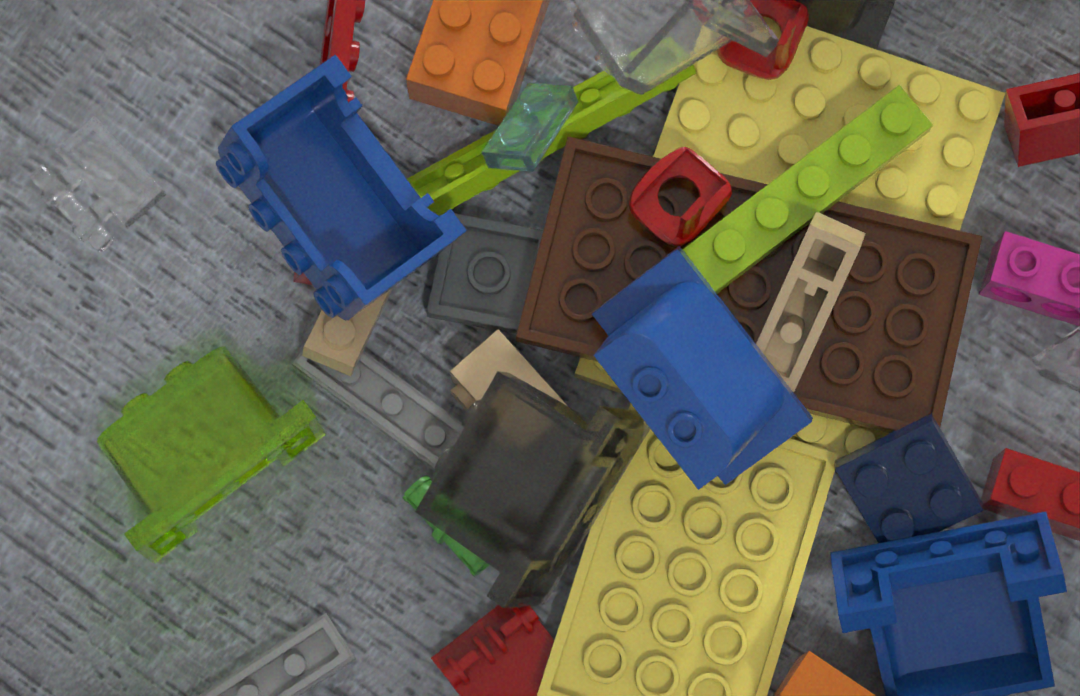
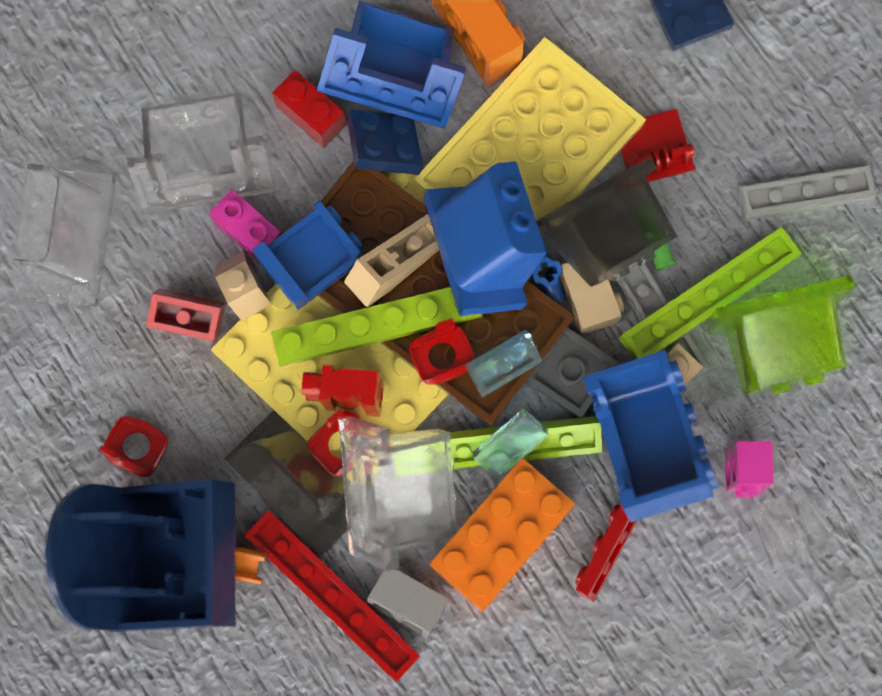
camera: 155 degrees left, 0 degrees up
none -> tan slope [215,250,272,321]
none -> blue panel [252,200,364,311]
none -> red hips [301,365,384,417]
none -> clear light blue plate [465,330,542,397]
none -> blue axle [529,236,566,303]
none -> lime plate [619,227,802,360]
none -> dark pink brick [725,441,774,498]

